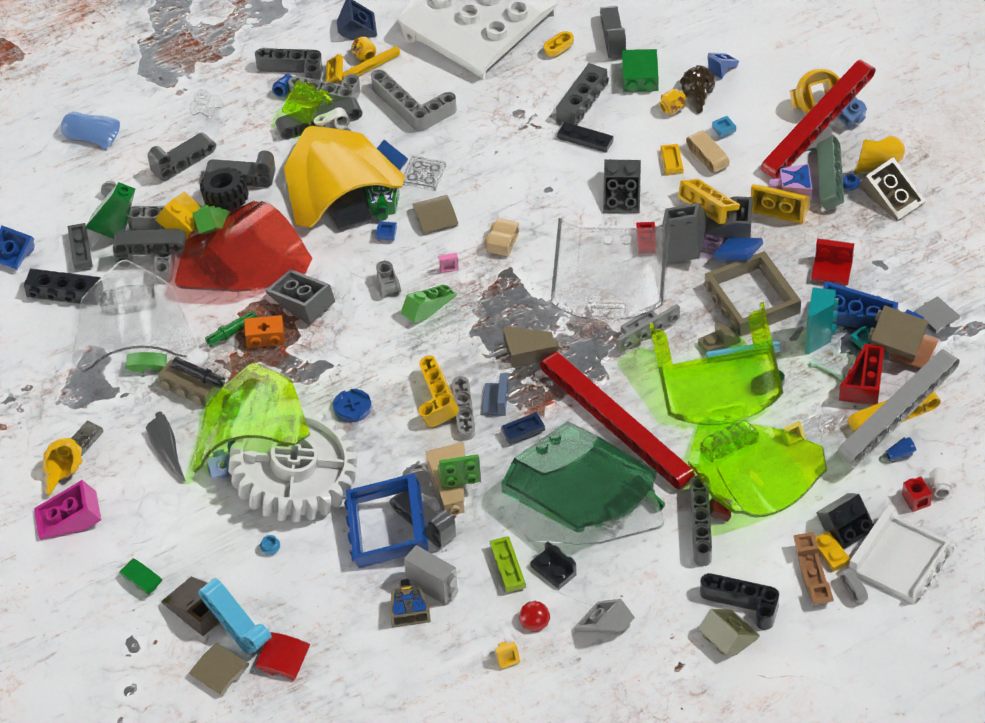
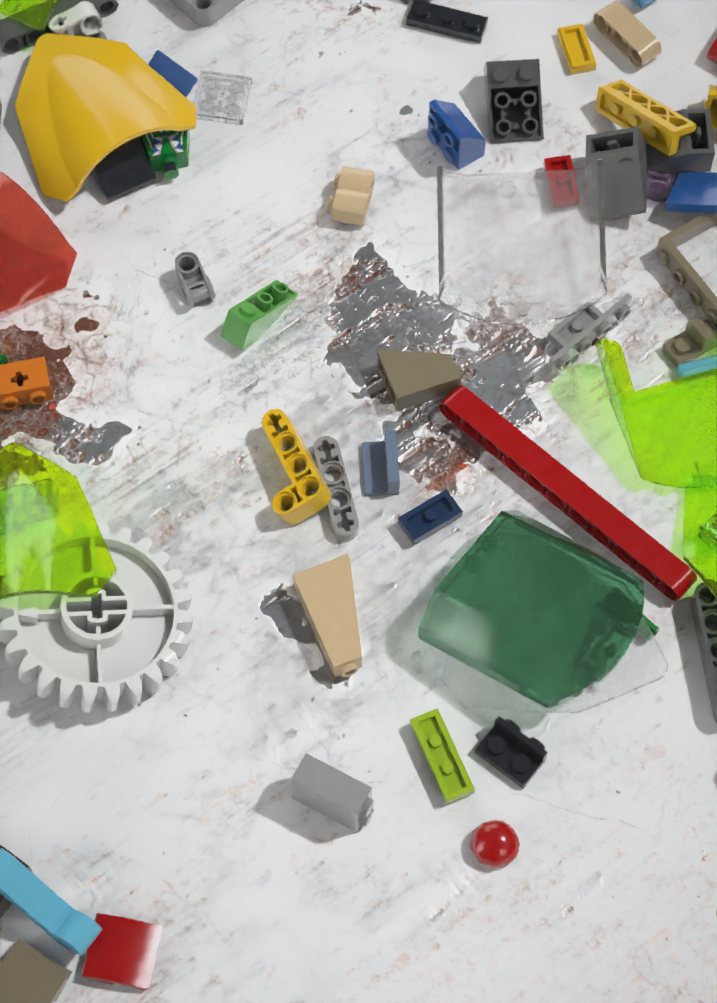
camera: 10 degrees left, 15 degrees up
dark azure plate [260,535,280,554] -> none
dark grey slope [265,269,335,323] -> none
blue tile [333,389,372,423] -> none
blue window [344,473,429,568] -> none
blue plate [376,221,397,241] -> none
dark grey beam [389,491,456,548] -> none
torso [390,579,431,628] -> none
dark tan slope [412,195,458,235] -> none
bright pink tile [438,253,459,273] -> none
bright green bracket [438,454,481,488] -> none
yellow tile [495,641,520,669] -> none
light grey slope [573,599,635,632] -> none
none -> blue slope [427,100,486,170]

